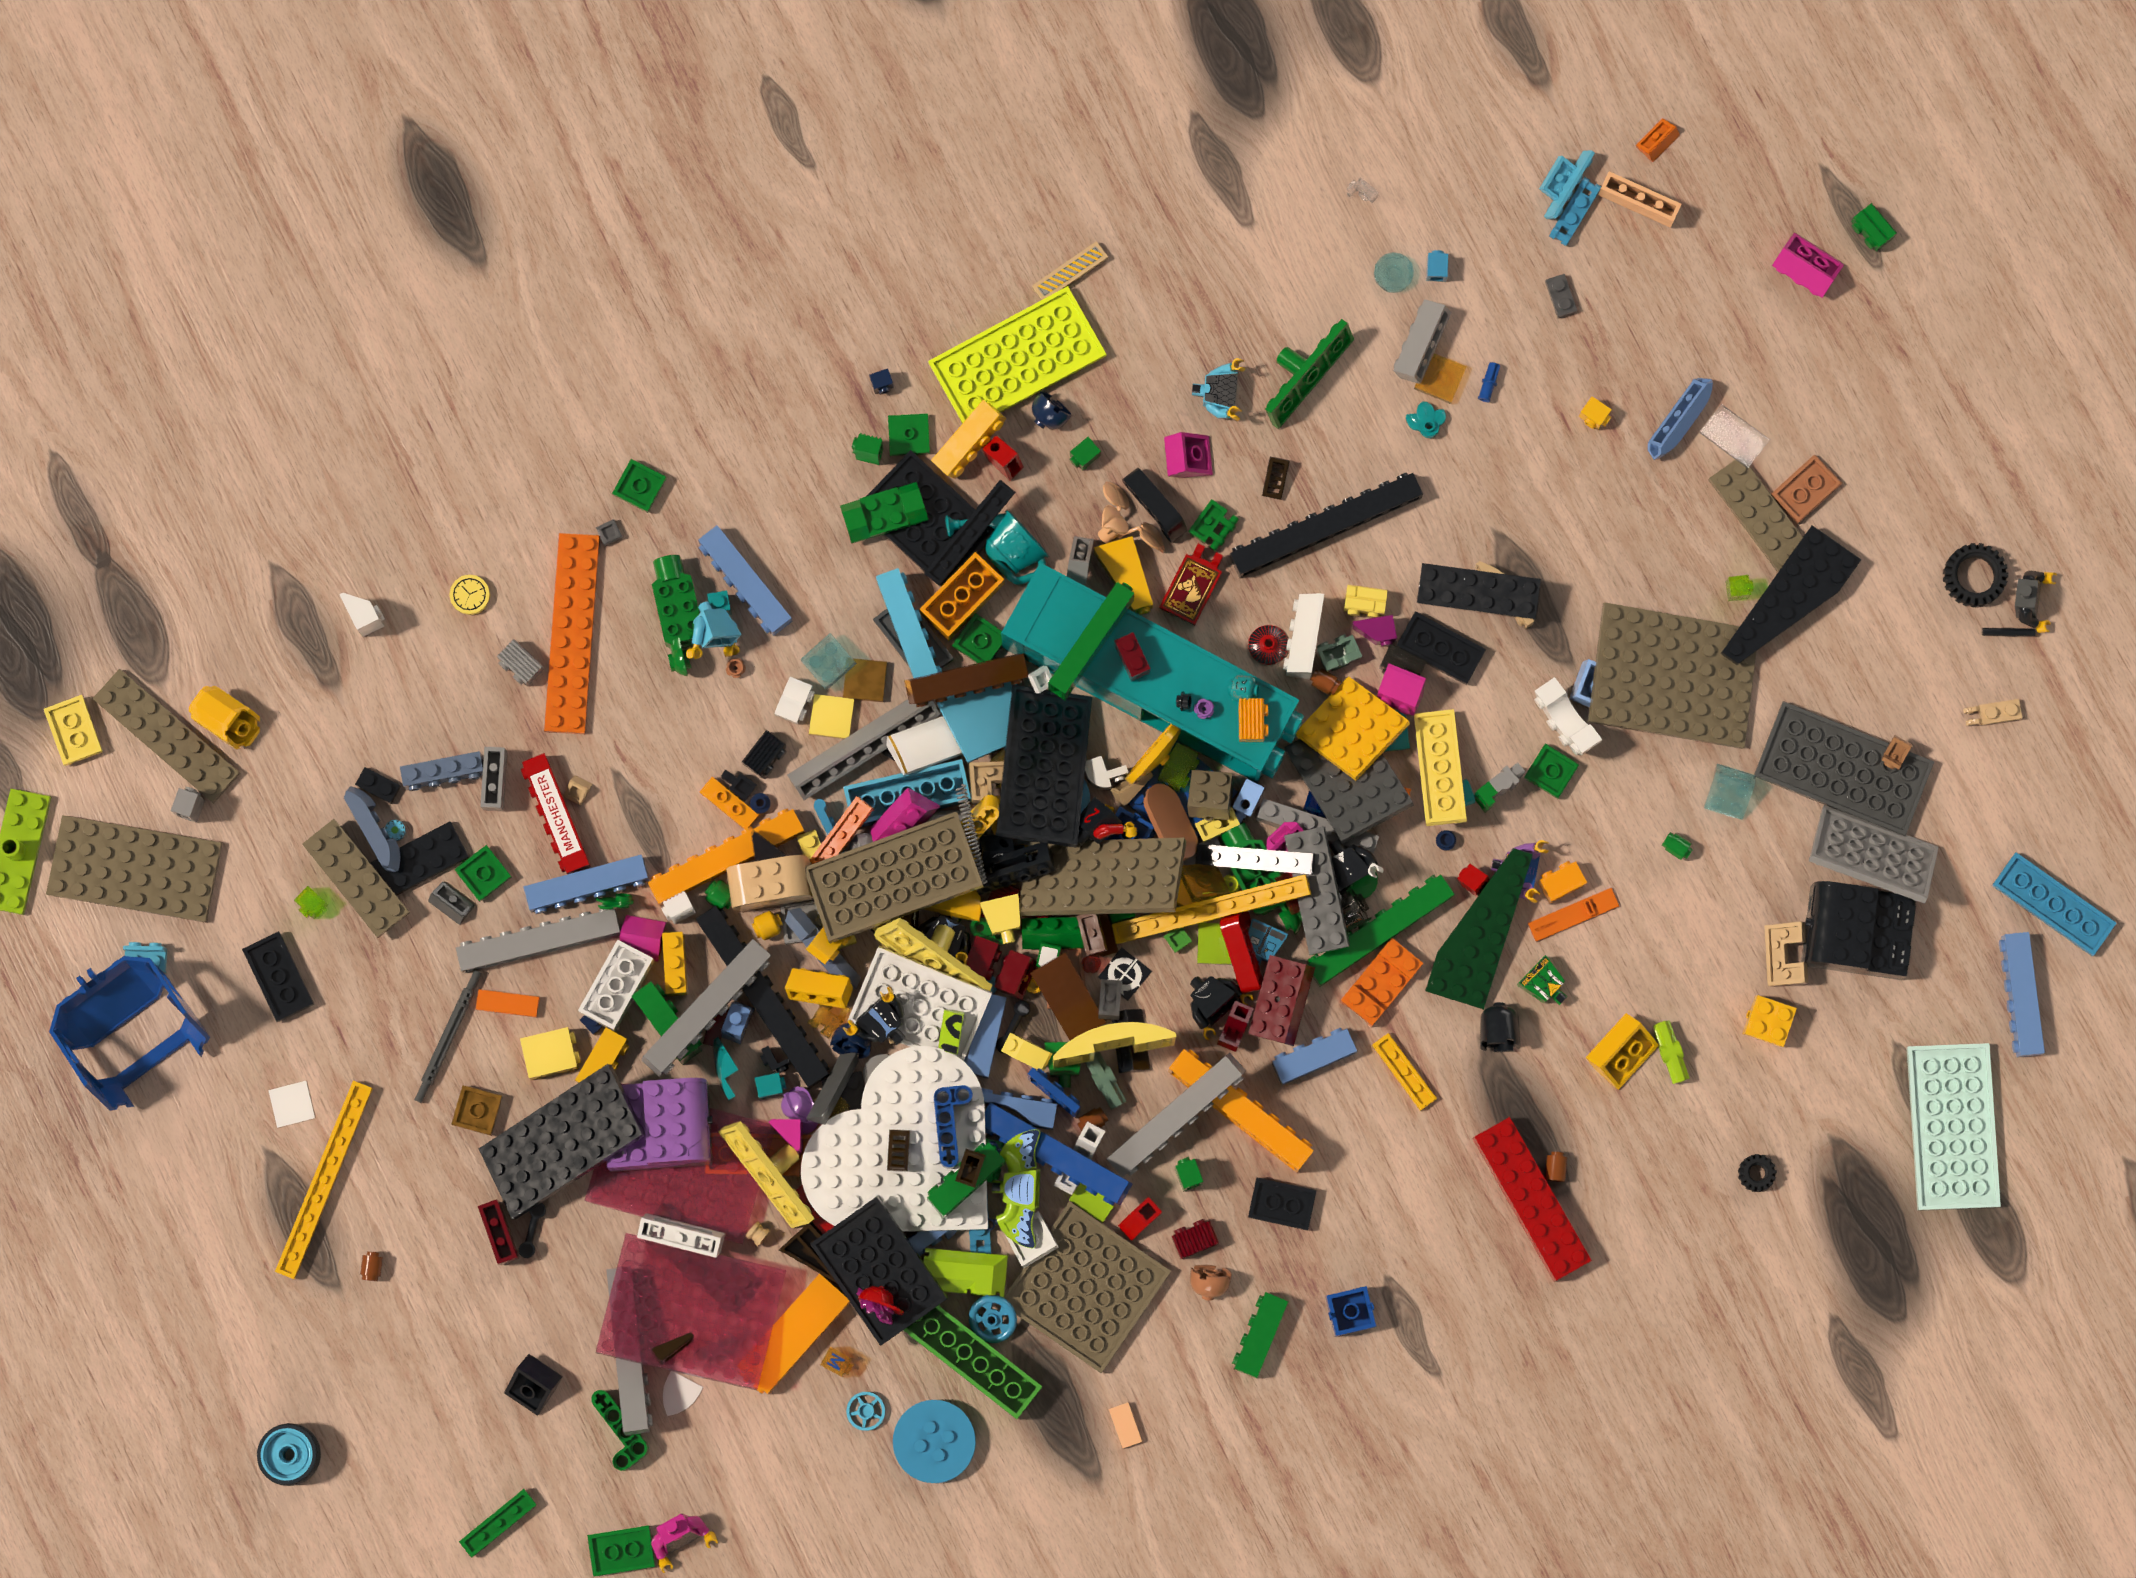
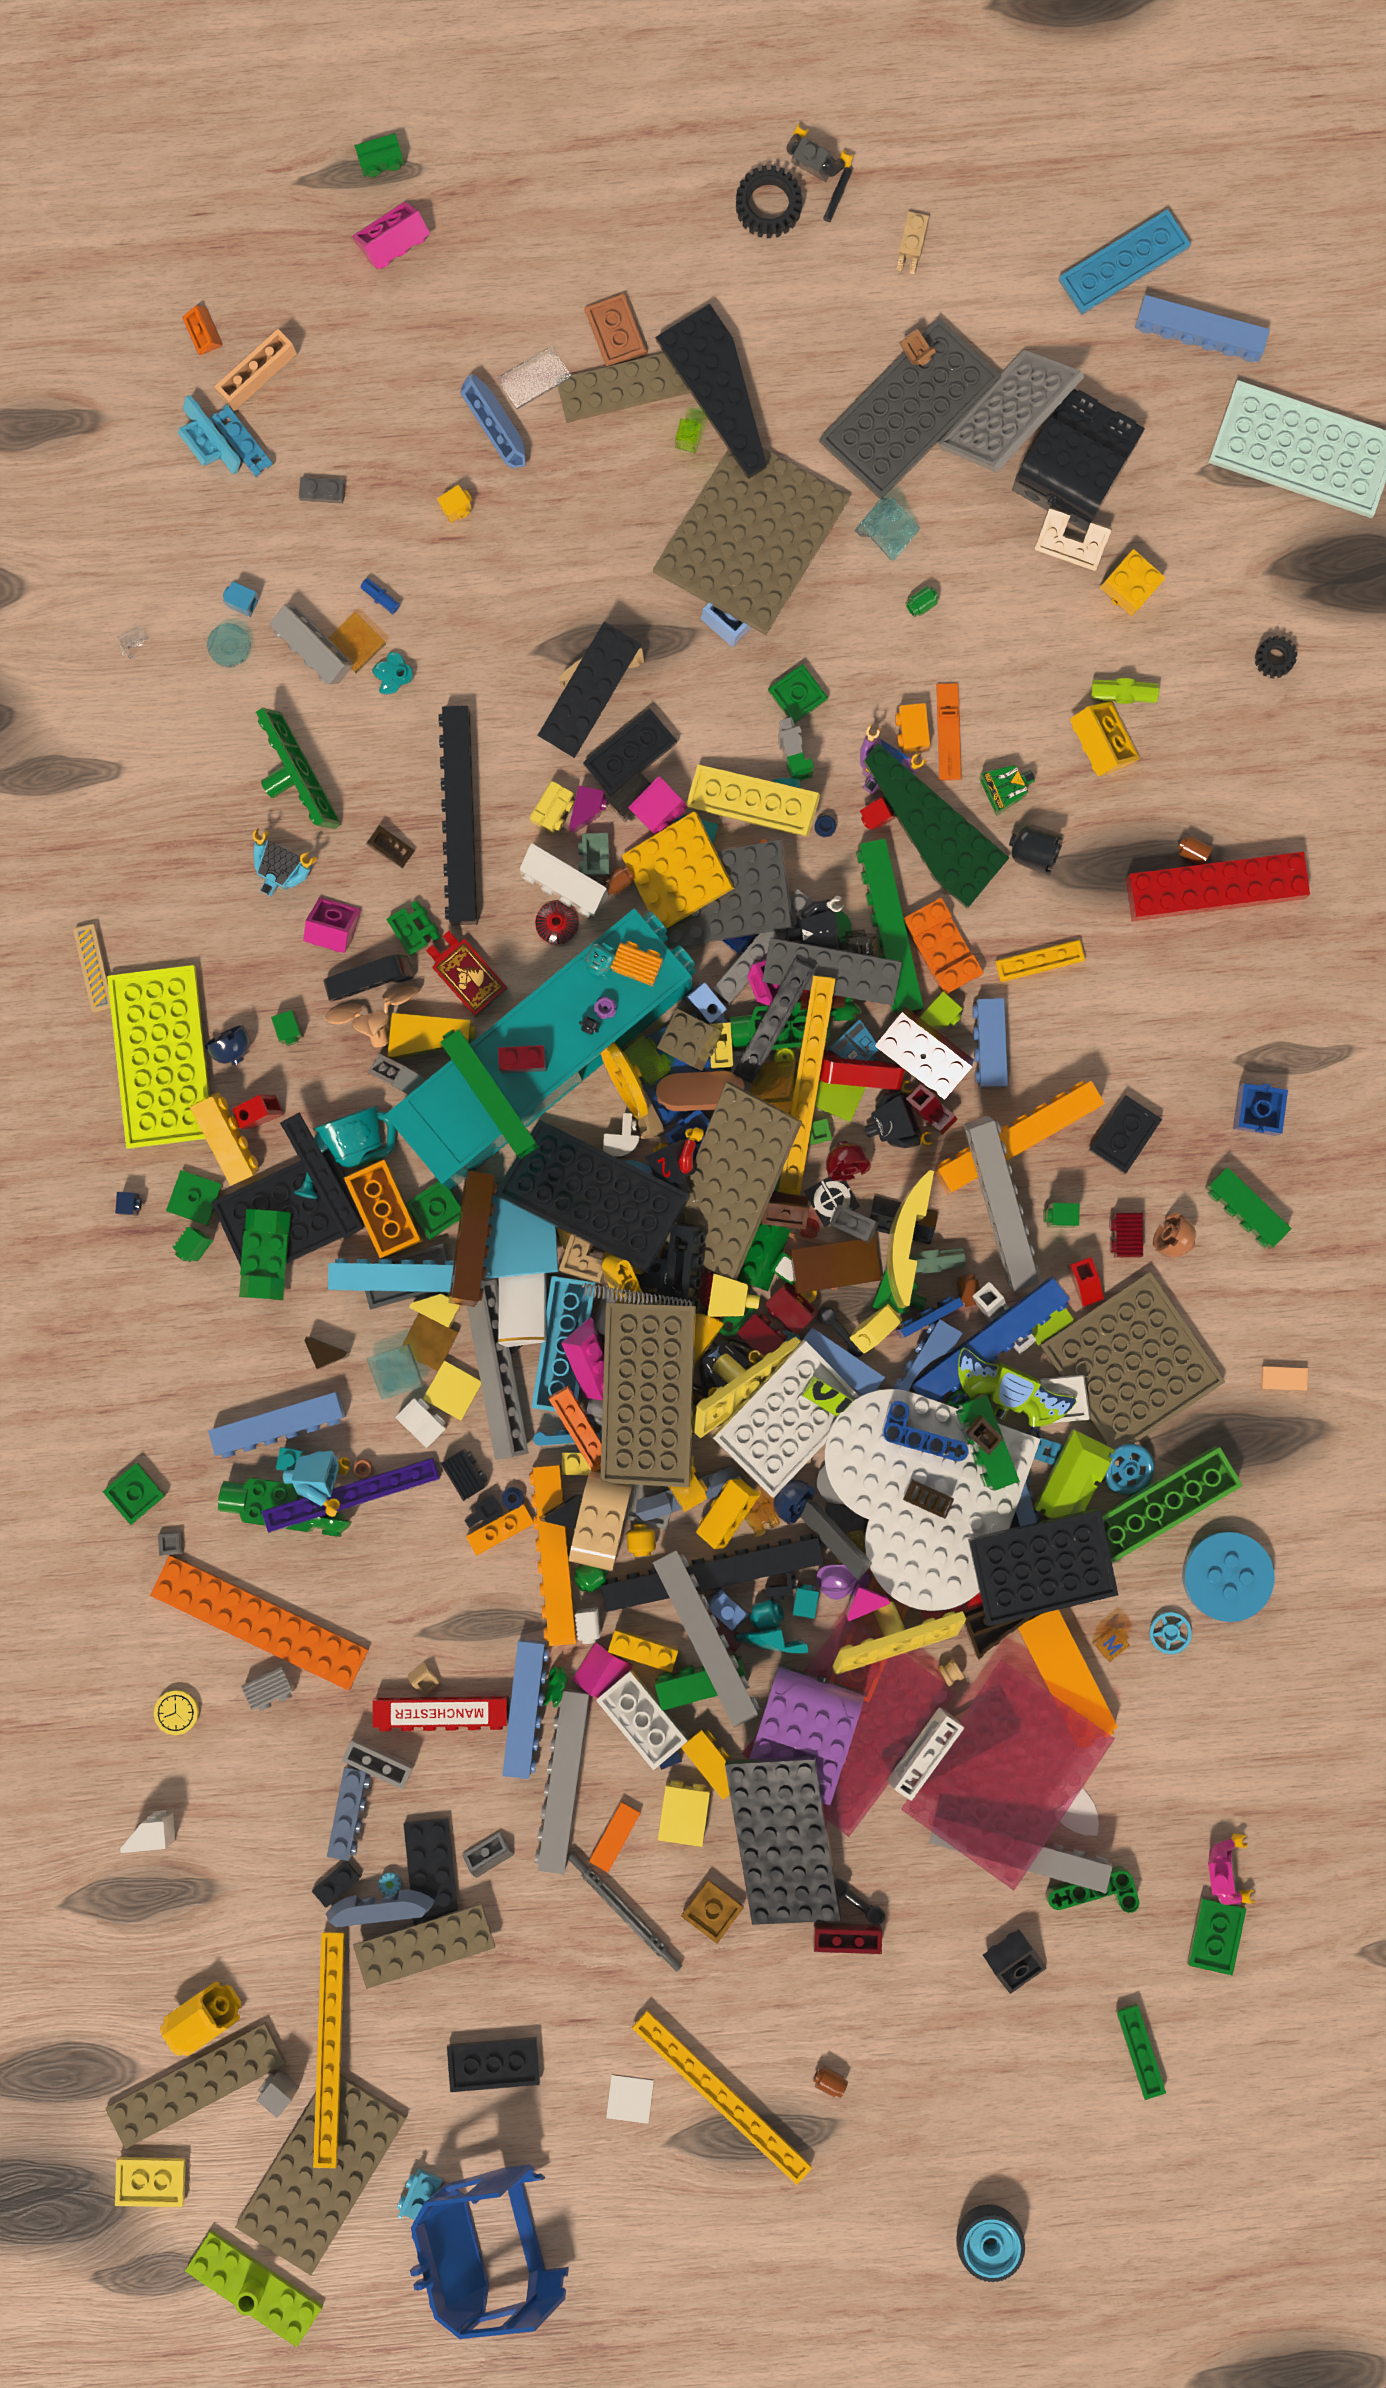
camera: 60 degrees left, 5 degrees up
clear neon green brick [294,886,328,919] -> none
green plate [455,845,512,902] -> none
dark brown slope [651,1332,694,1365] -> none
black torso [843,987,906,1045] -> none
hair [856,1286,904,1325] -> none
white plate [1028,666,1052,693] -> none
white brick [1534,677,1602,756] -> none
none -> dark purple tile [261,1458,440,1533]
none -> dark brown slope [304,1336,350,1369]
none -> yellow plate [313,1932,345,2168]
none -> light yellow slope [409,1292,462,1328]
none -> teal head [750,1600,784,1631]
none -> dark red cylinder [826,1141,871,1181]
none -> lime slope [920,992,963,1029]

